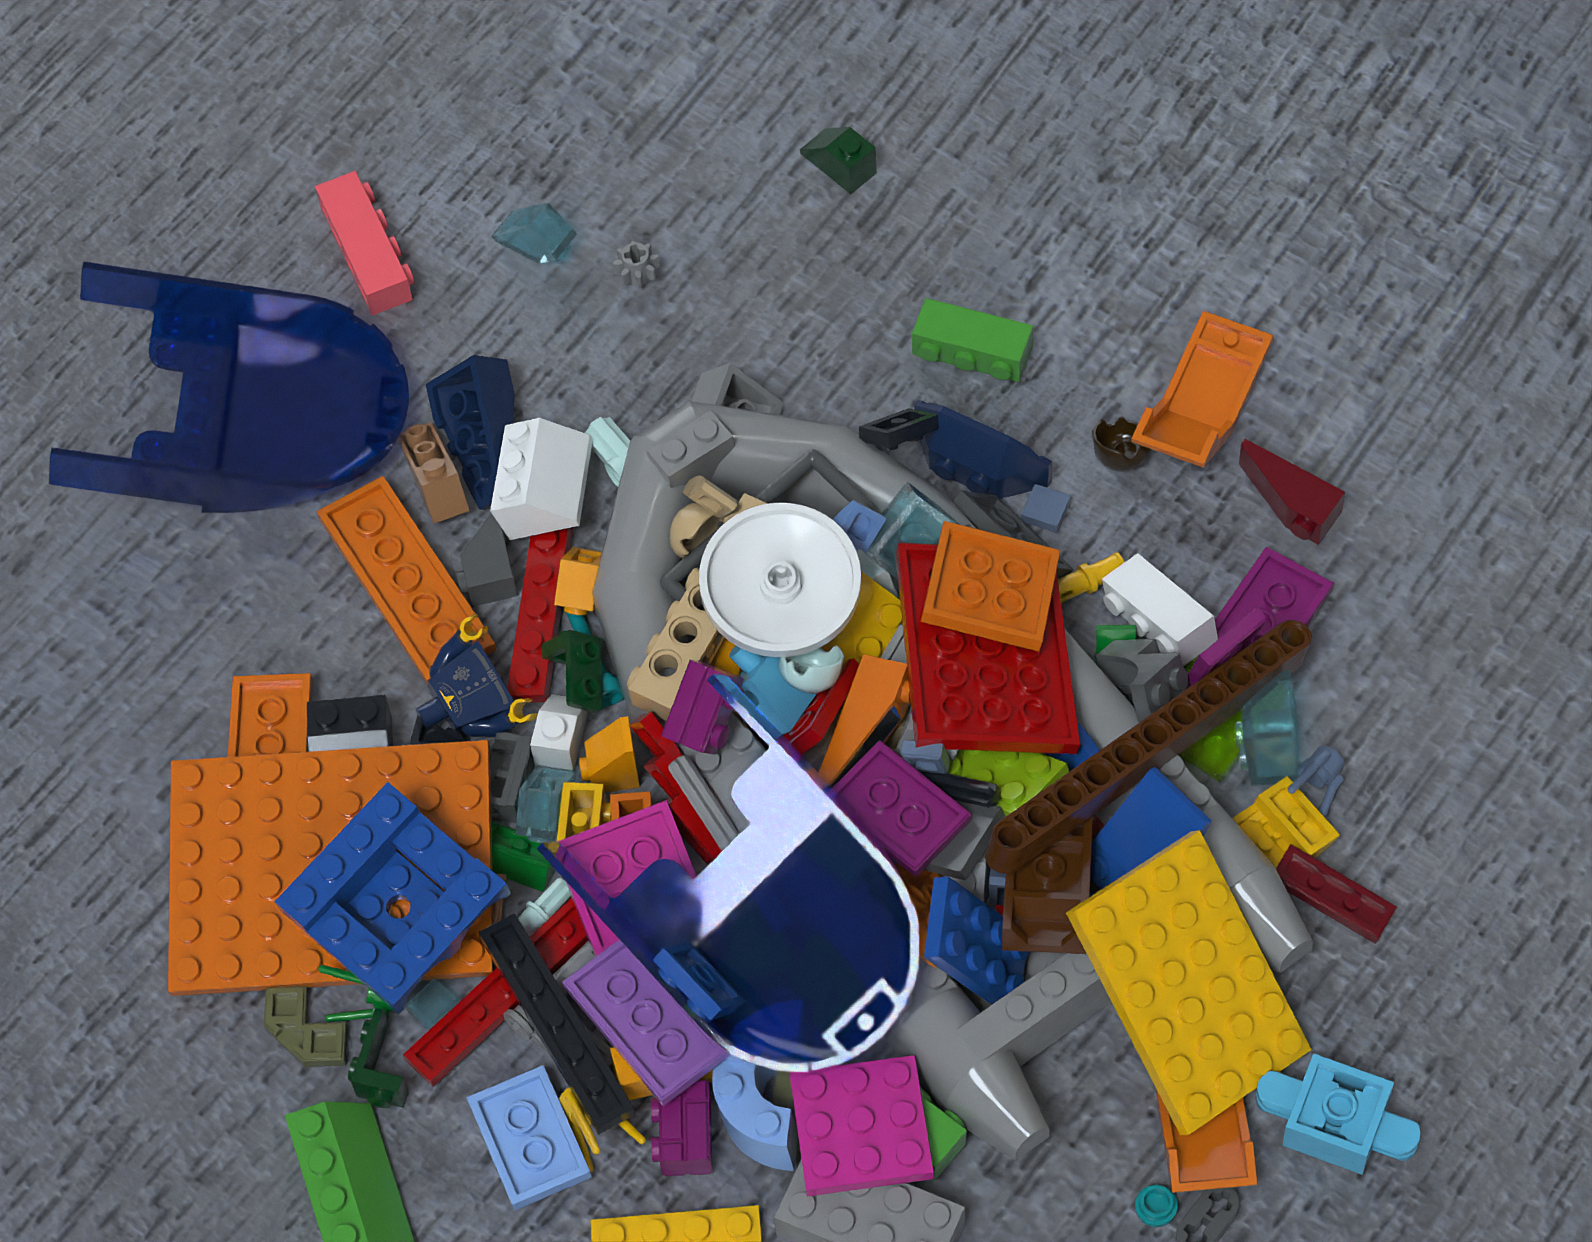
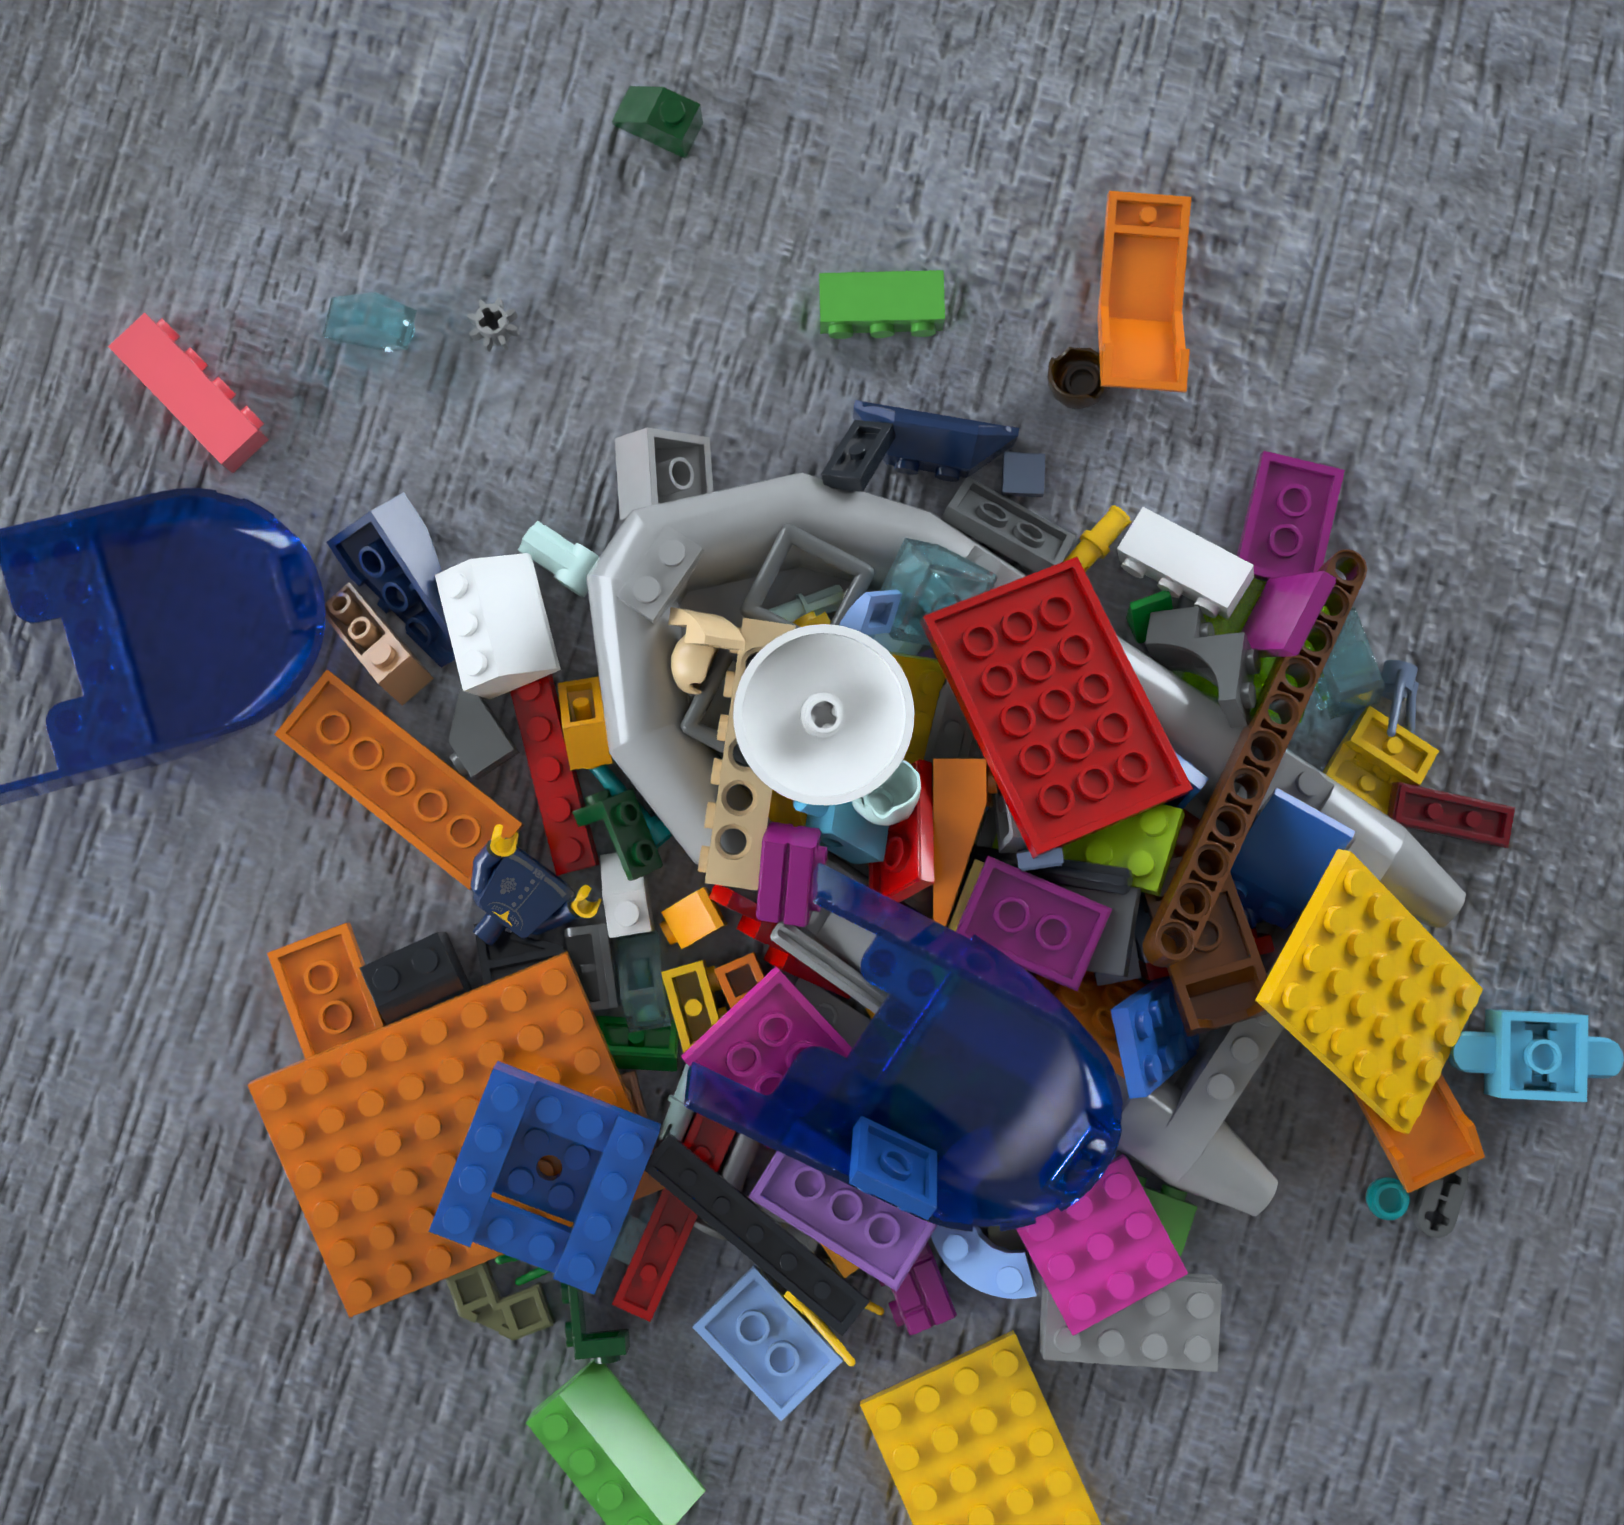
camera: 25 degrees left, 25 degrees up
orange plate [921,521,1060,651] -> none
dark red slope [1239,439,1345,545] -> none

